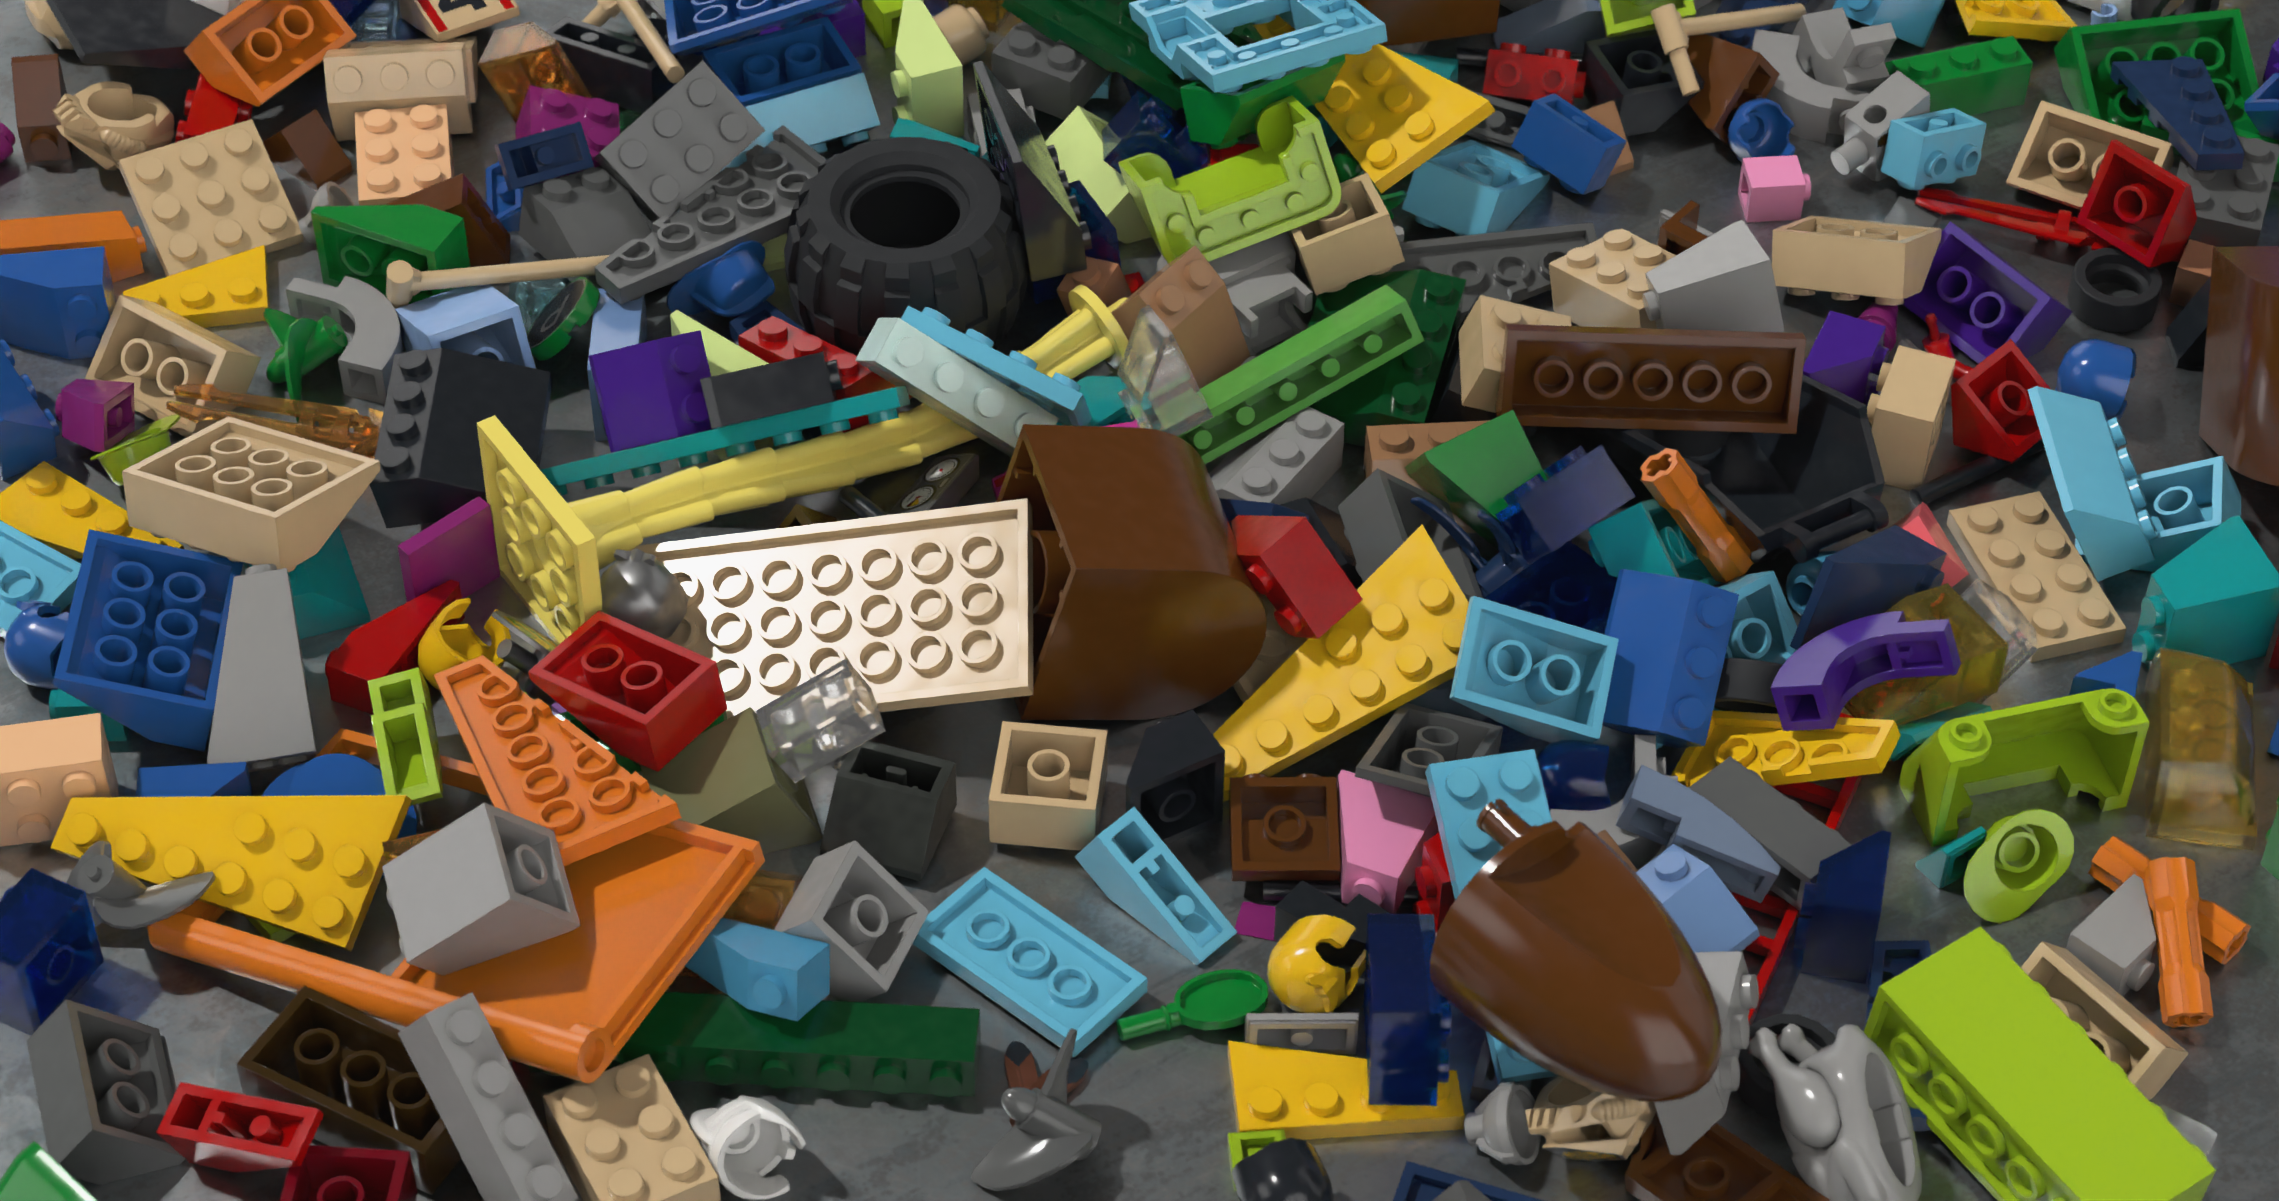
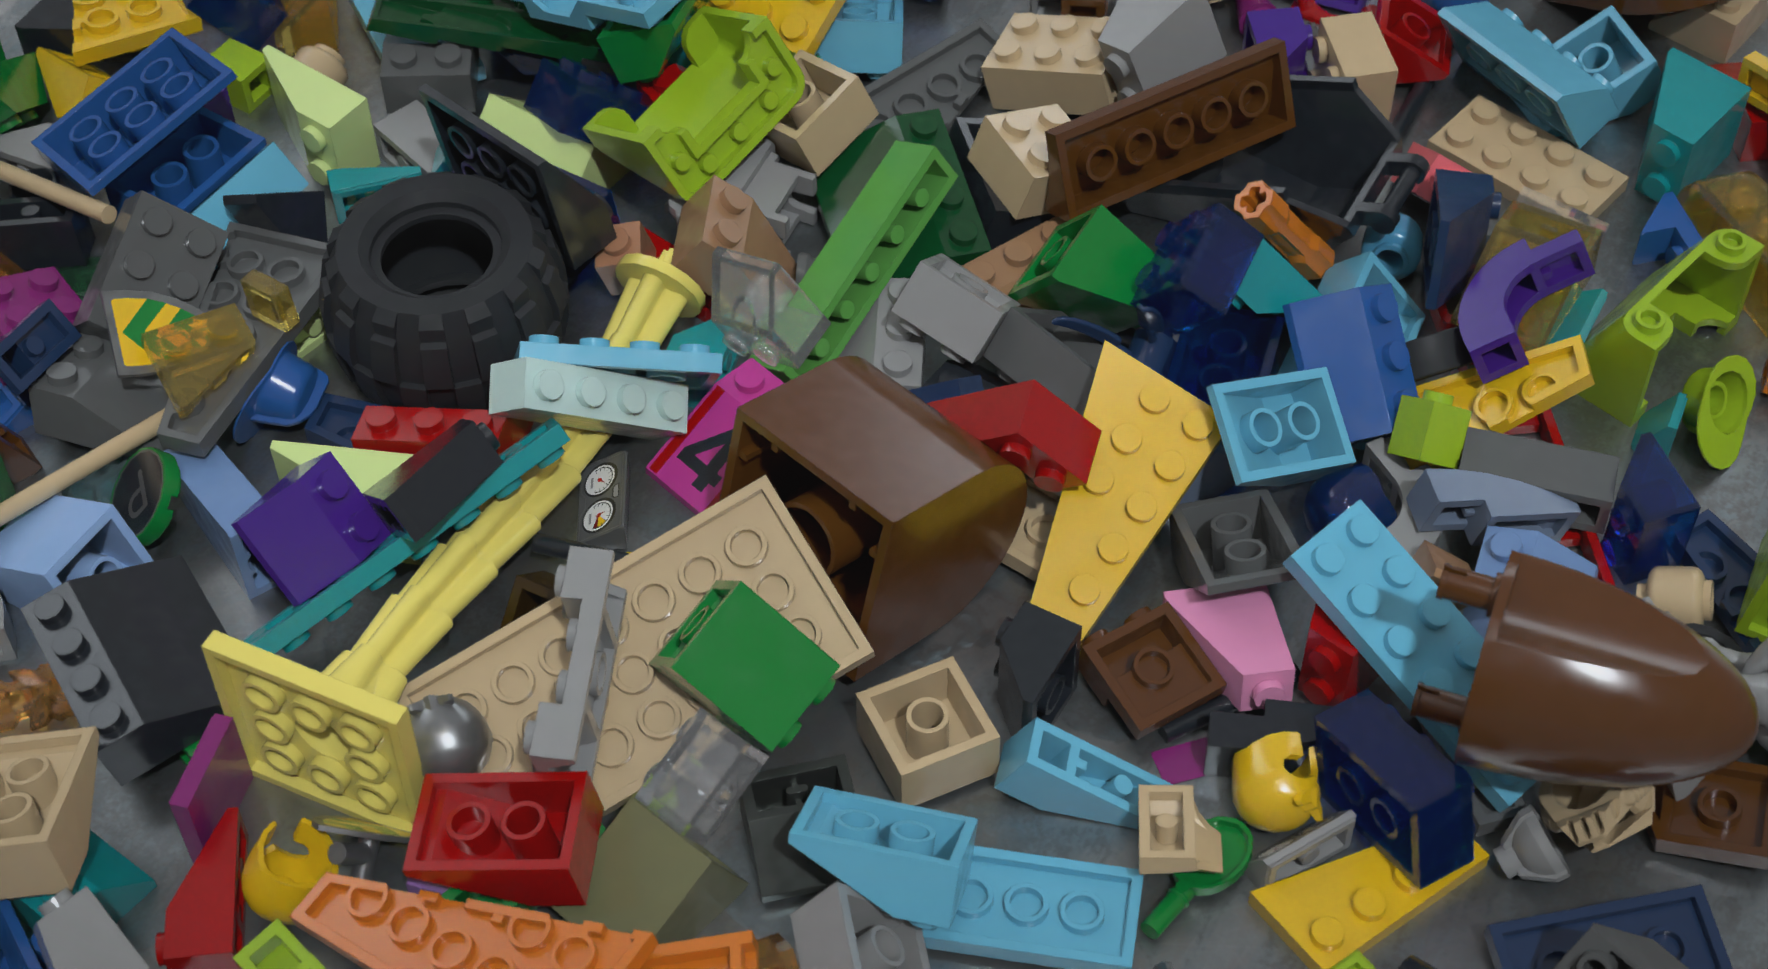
camera: 30 degrees left, 5 degrees up
none -> shield [100,290,224,378]
none -> clear yellow wing [141,303,255,419]
none -> black slope [223,191,328,243]
none -> clear yellow tile [240,269,300,333]
none -> light grey piece [523,546,627,782]
none -> green slope [649,580,841,752]
none -> medium azure slope [788,785,978,929]
none -> light grey slope [891,253,1021,364]
none -> tan slope [1138,785,1223,874]
none -> lime brick [1387,390,1472,469]
none -> tan head [1636,566,1714,625]

